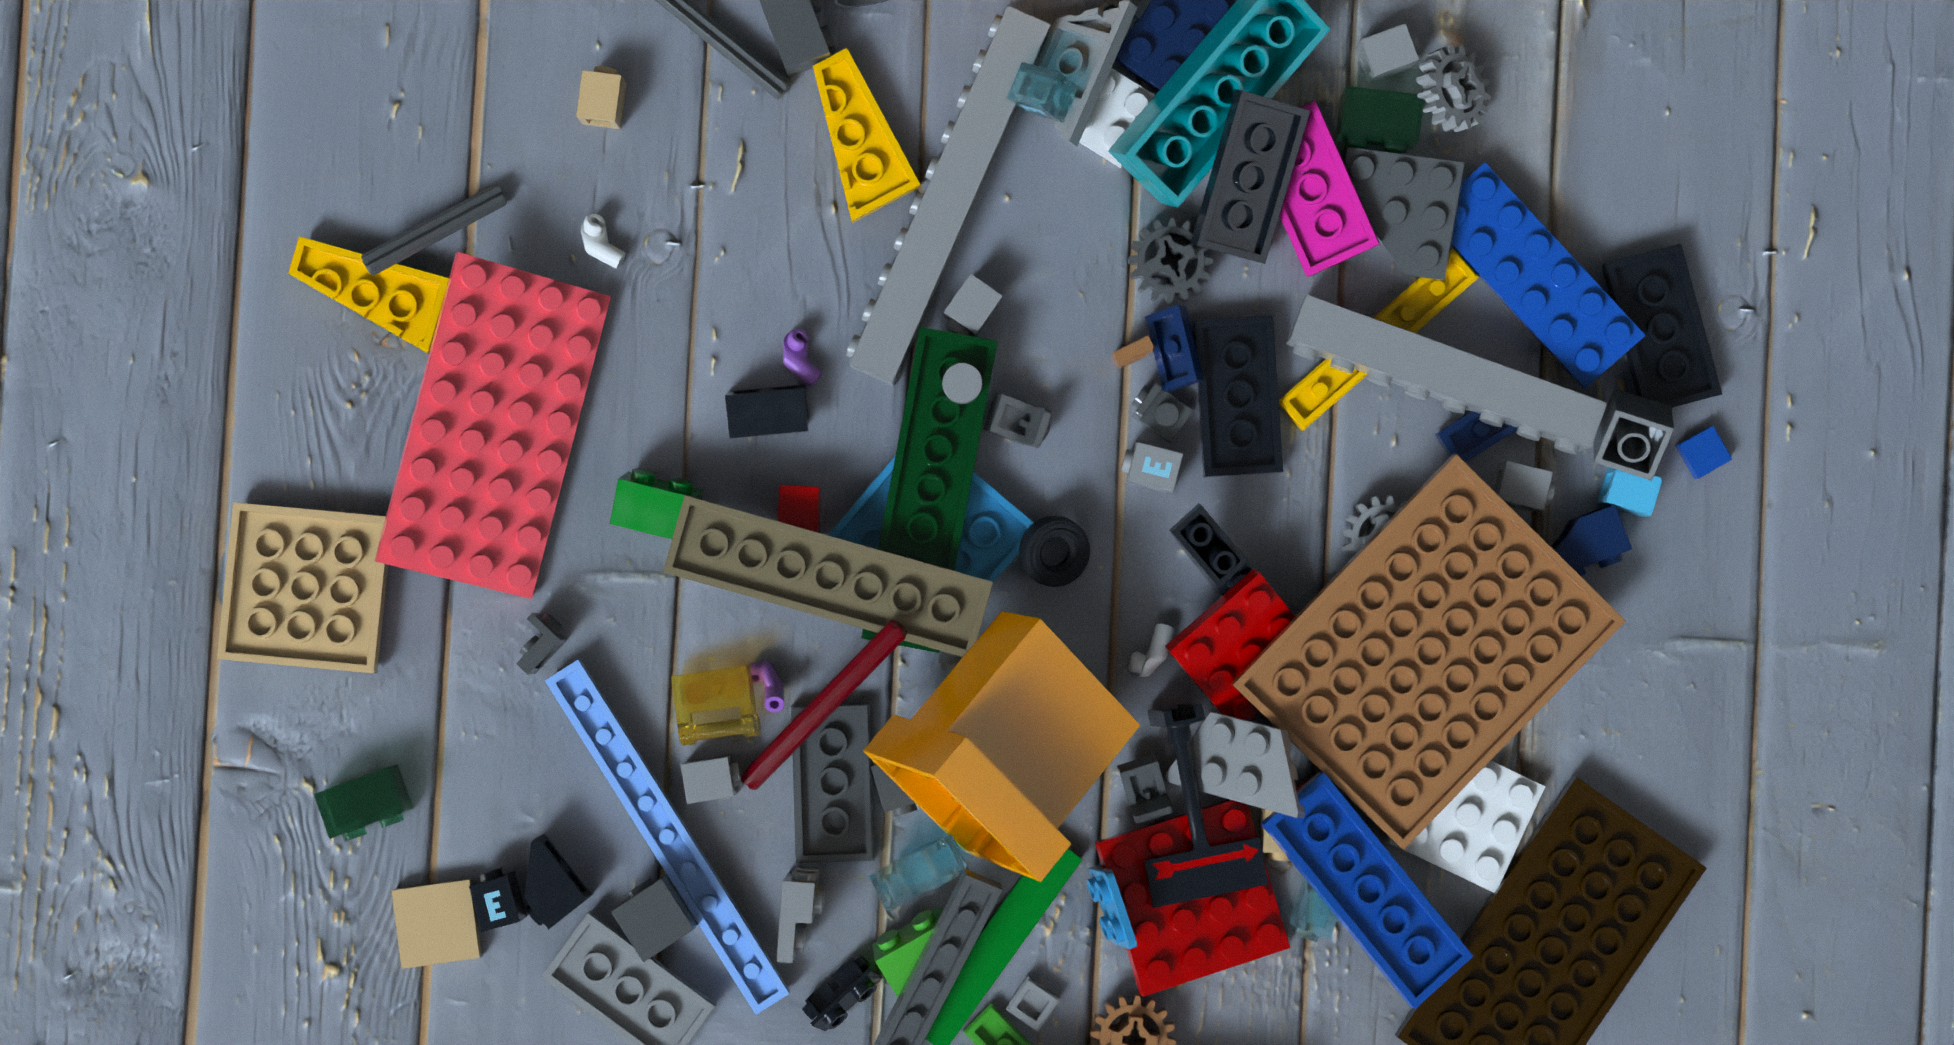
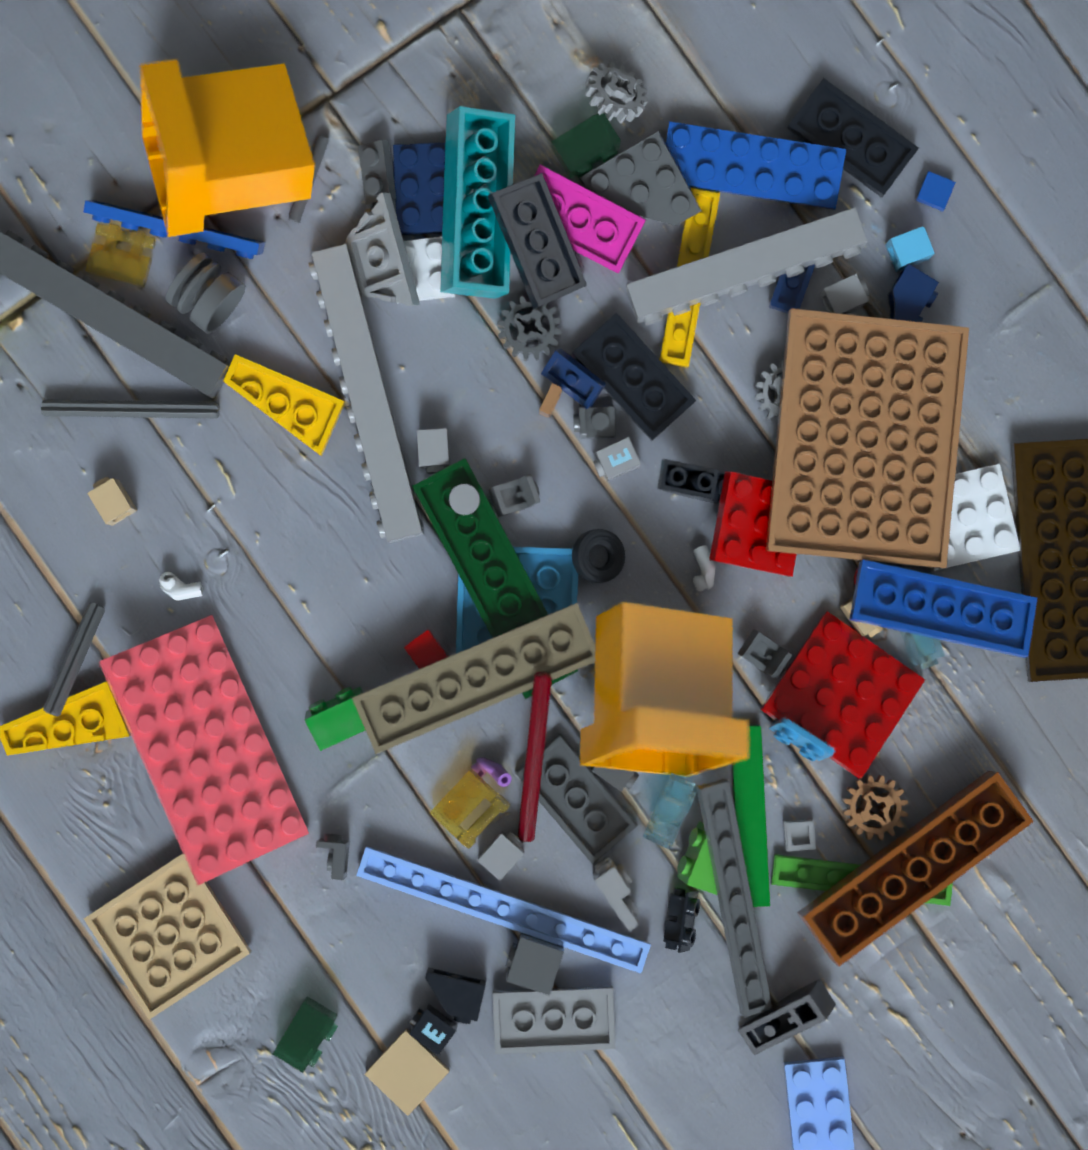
camera: 35 degrees left, 0 degrees up
black hinge [725,384,809,438] -> none
medium lavender arm [783,328,823,387] -> none
clear light blue brick [1007,62,1078,123] -> none
black piece [1143,703,1269,908] -> none
light grey wing [1163,712,1305,818] -> none
light grey brick [1355,23,1421,84] -> none
dark grey head [1593,388,1674,481] -> none

